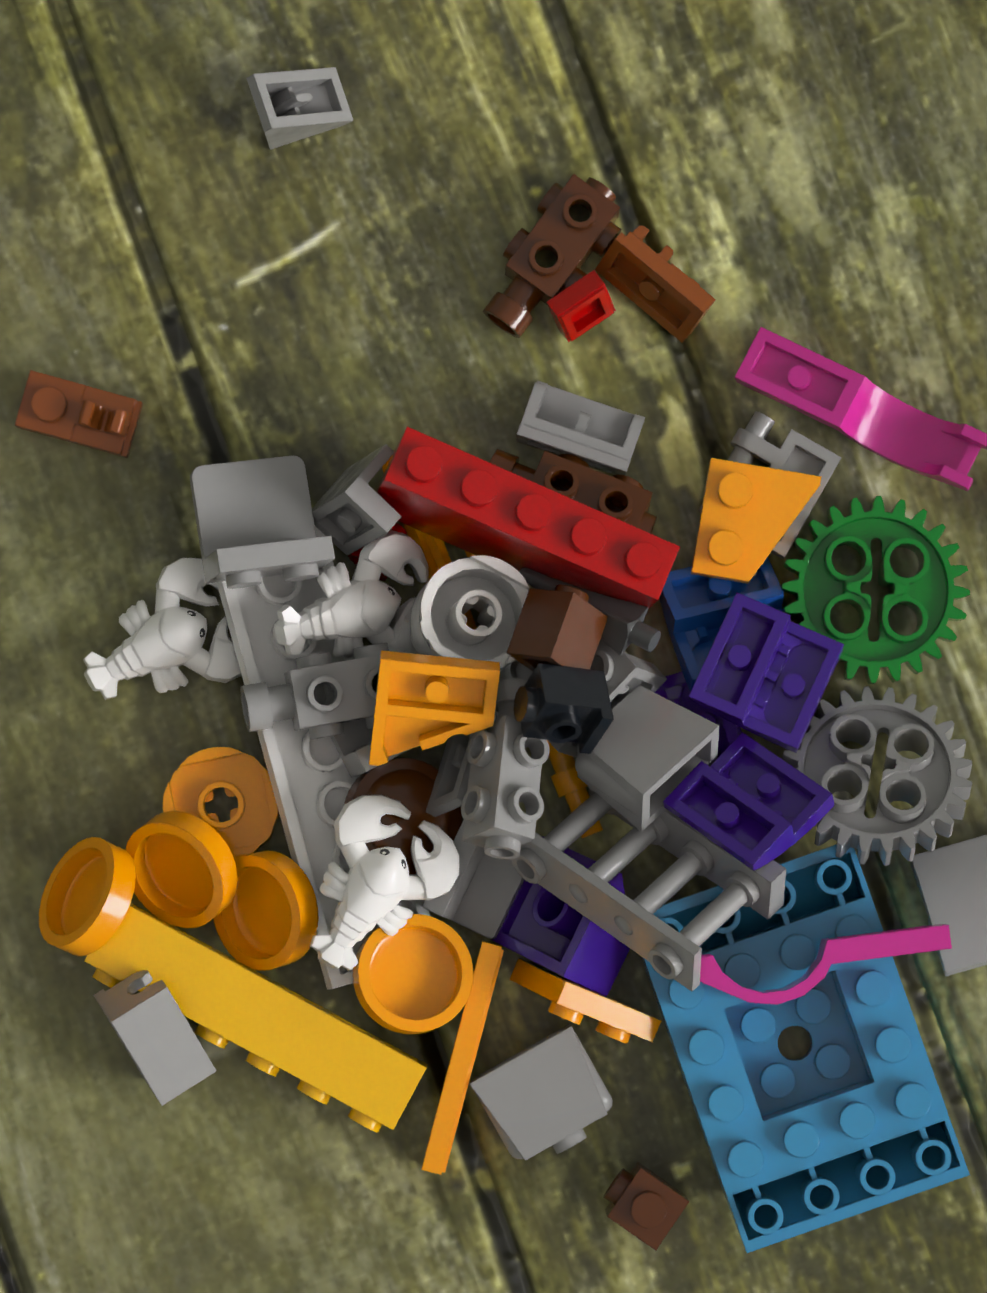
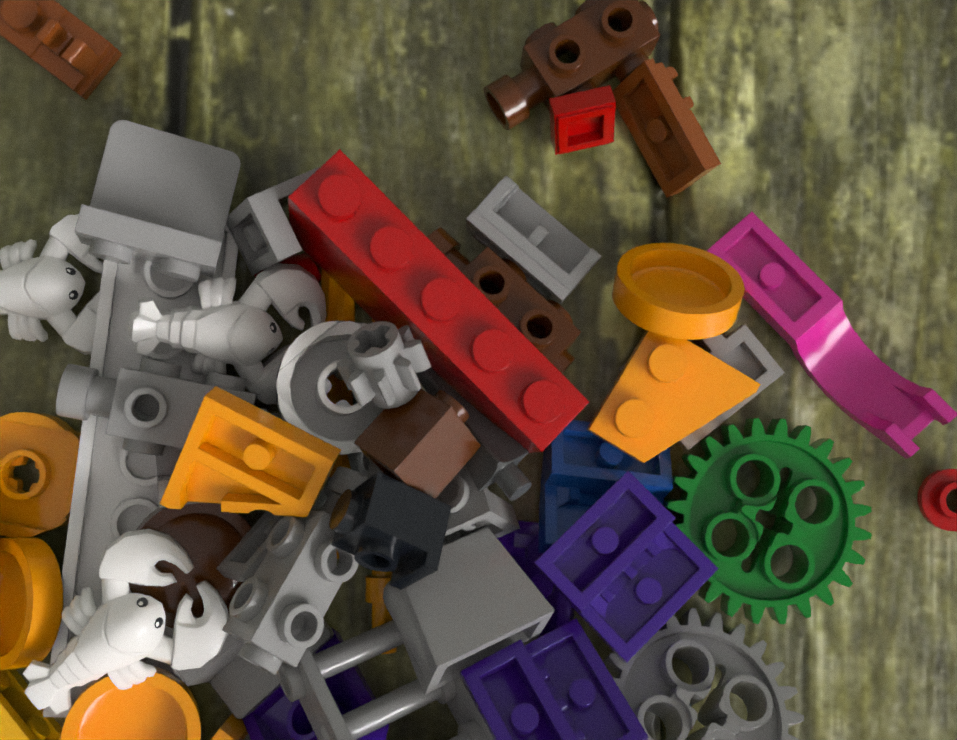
camera: 20 degrees right, 0 degrees up
none -> light grey gear [337,321,431,409]
none -> light orange piece [612,243,745,340]

